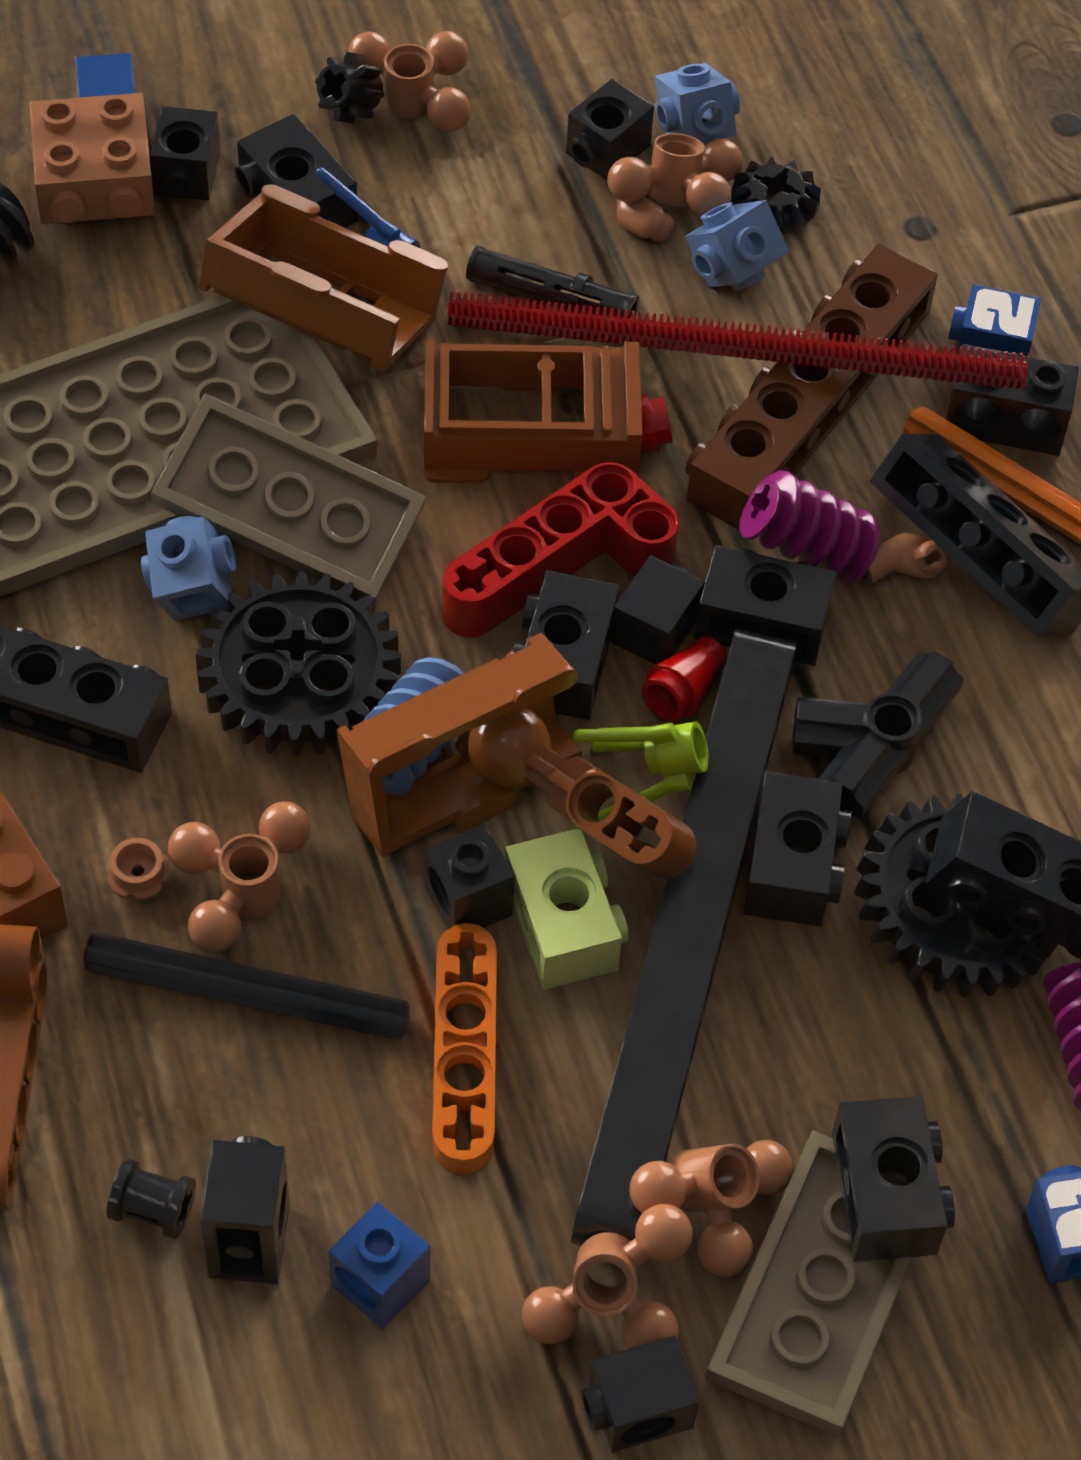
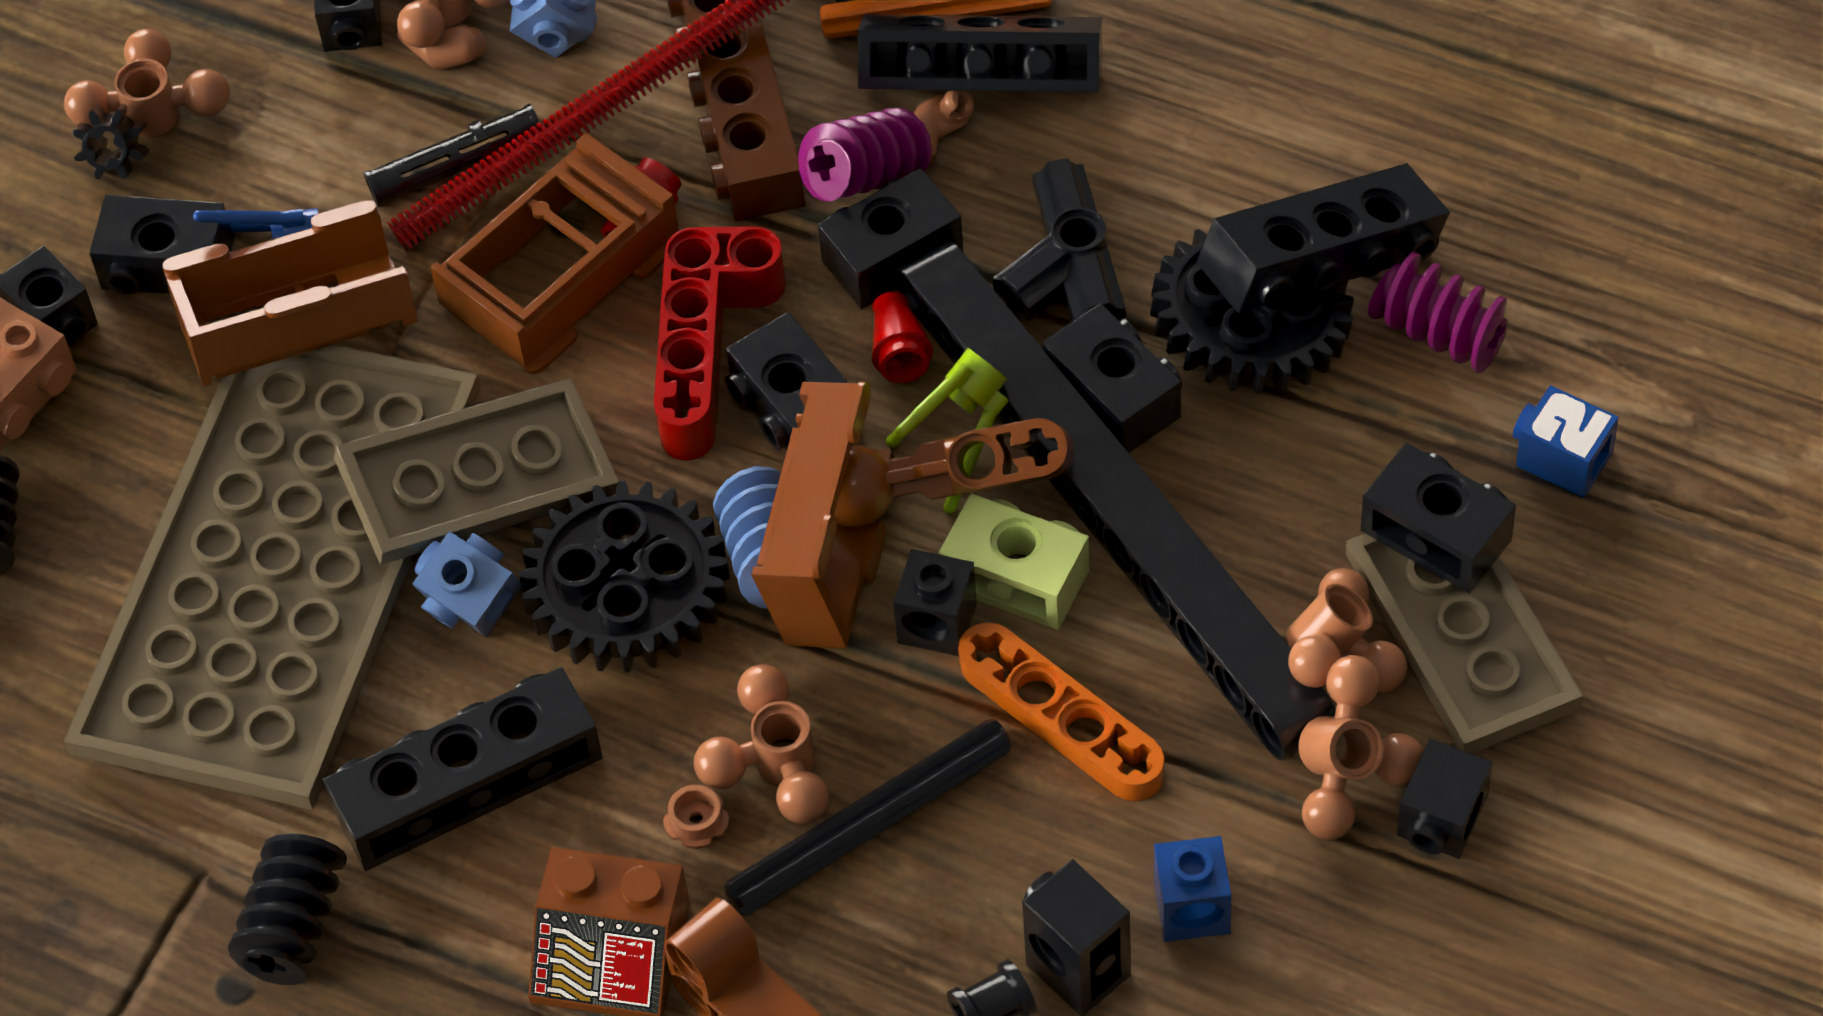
camera: 40 degrees left, 0 degrees up
black brick [611,555,705,665] -> none

